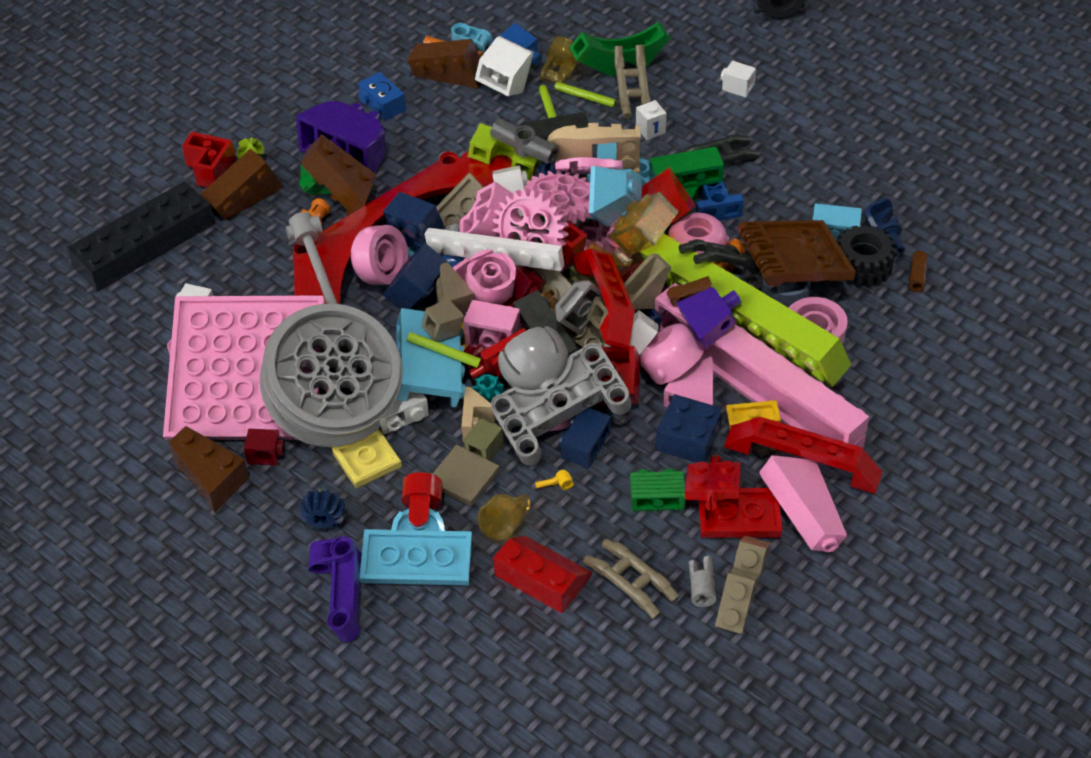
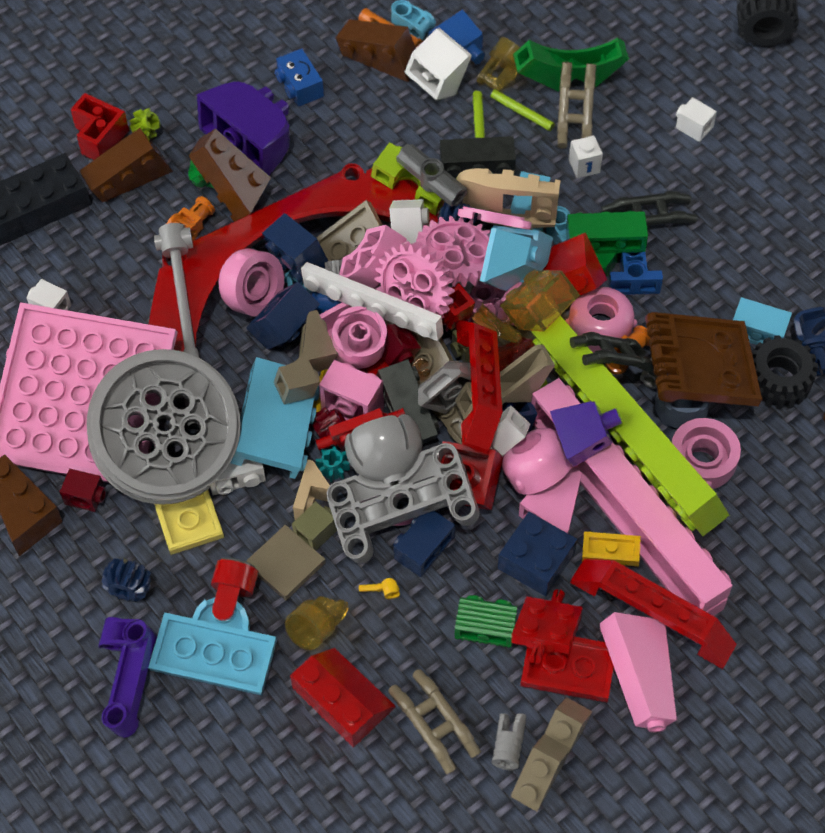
camera: 10 degrees right, 10 degrees up
lime bar [406,332,481,368] -> none
reddish brown bar [667,276,713,307] -> none

